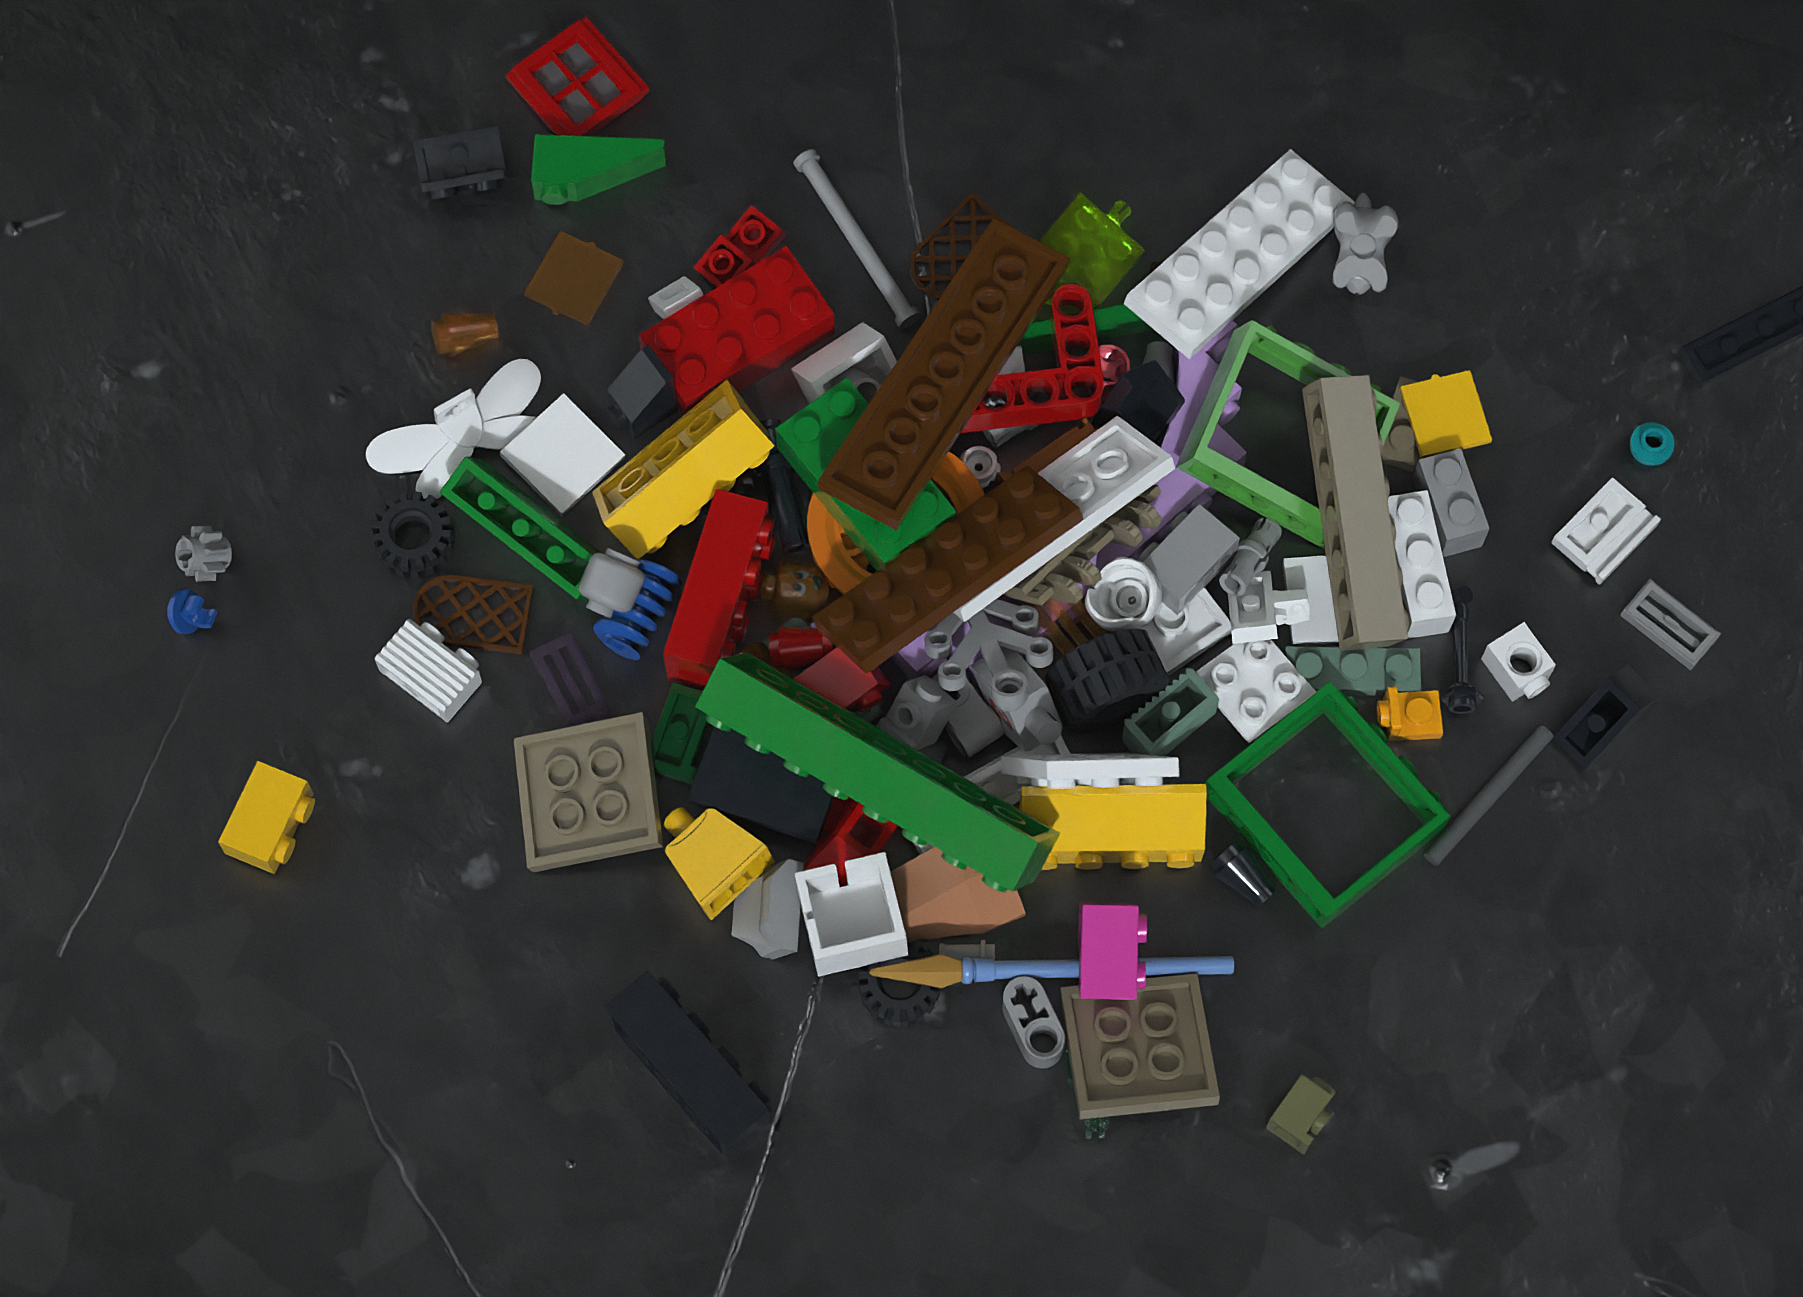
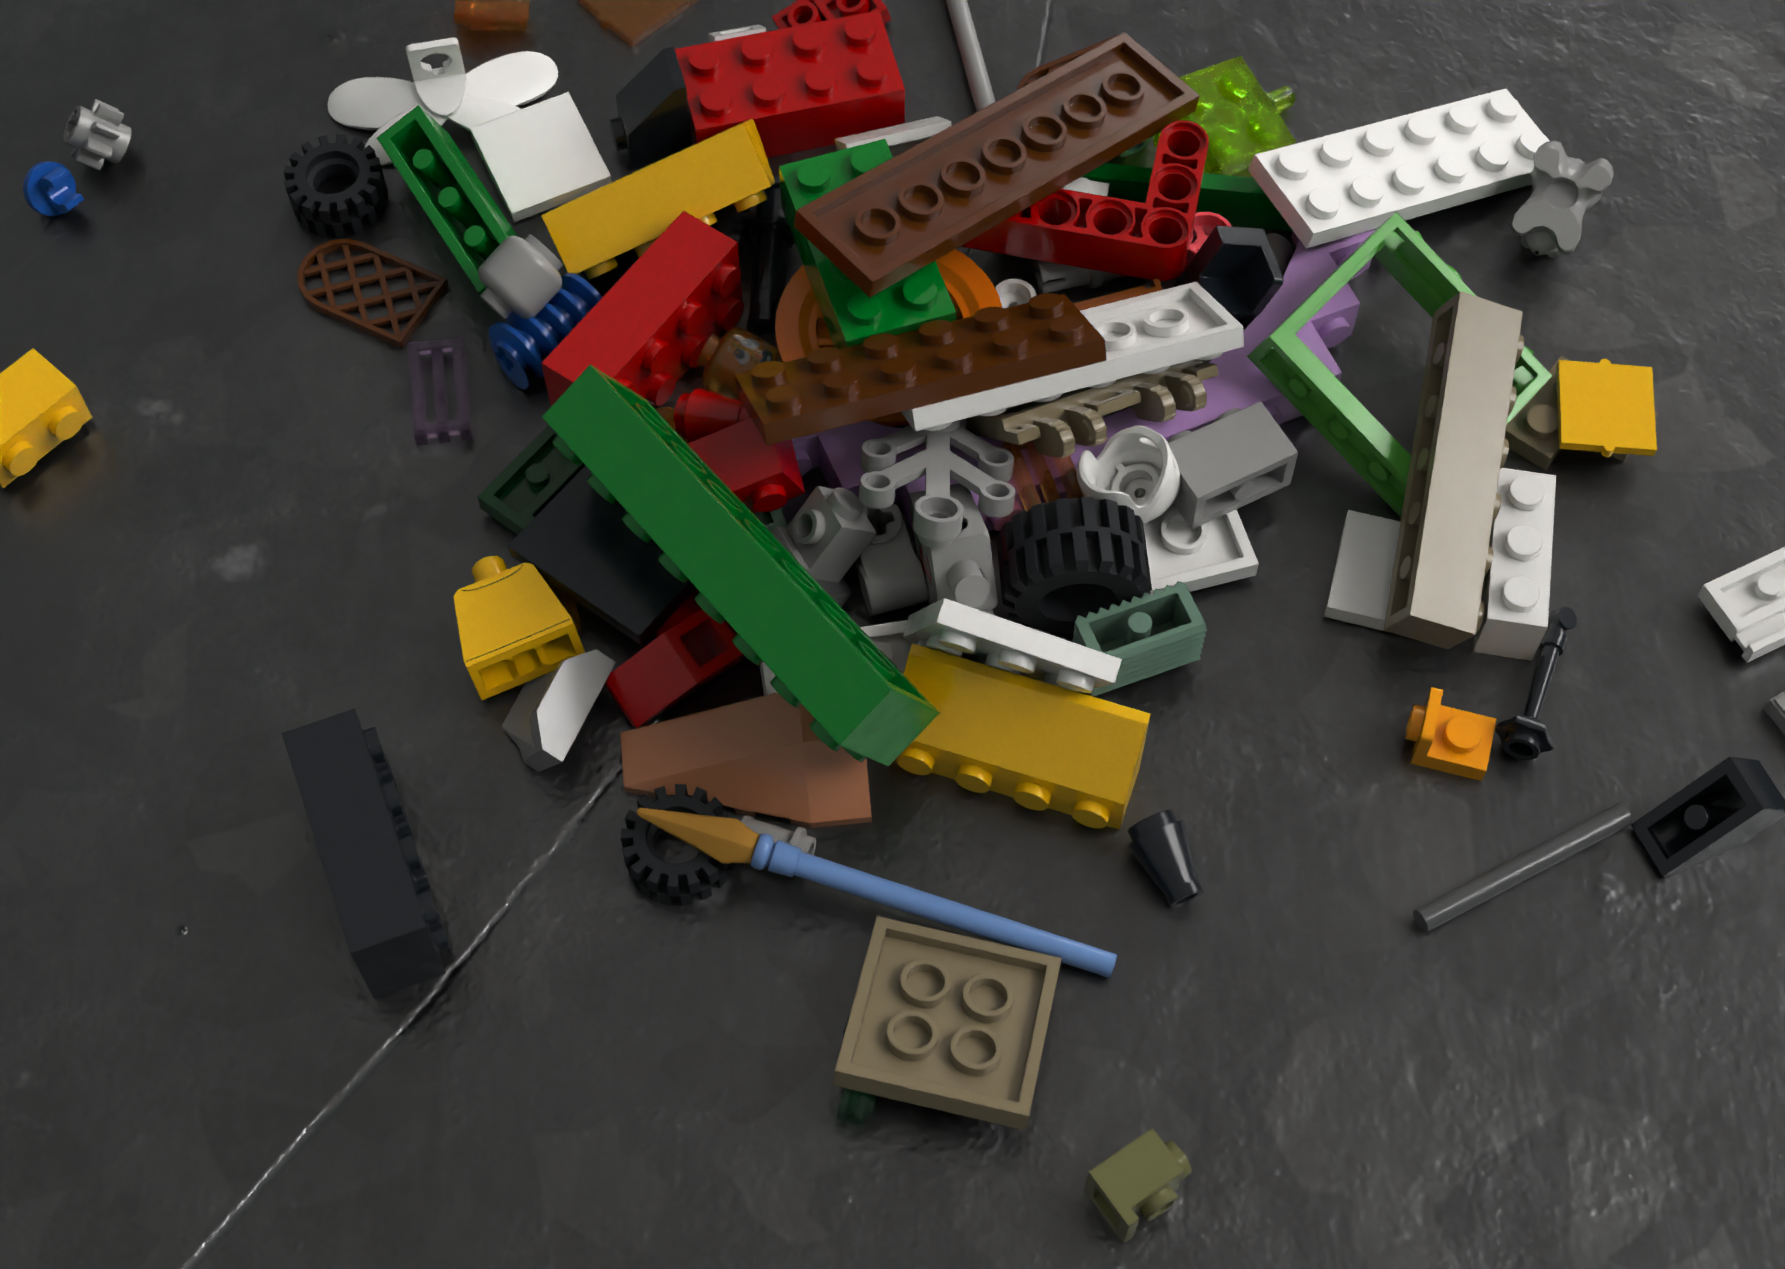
camera: 20 degrees right, 10 degrees down
white brick [375,619,482,723] -> none
dark tan plate [513,712,663,872] -> none
white piece [794,852,908,977] -> none
light grey beam [1002,976,1065,1069] -> none
dark pink brick [1078,902,1147,1000] -> none
white hinge [1196,640,1316,744] -> none
green window [1205,682,1450,928] -> none
light grey pin [1219,517,1282,596] -> none
white hinge [1228,571,1310,644] -> none
sand green plate [1284,646,1421,696] -> none
light grey brick [1412,448,1490,557] -> none
white brick [1481,622,1556,702] -> none

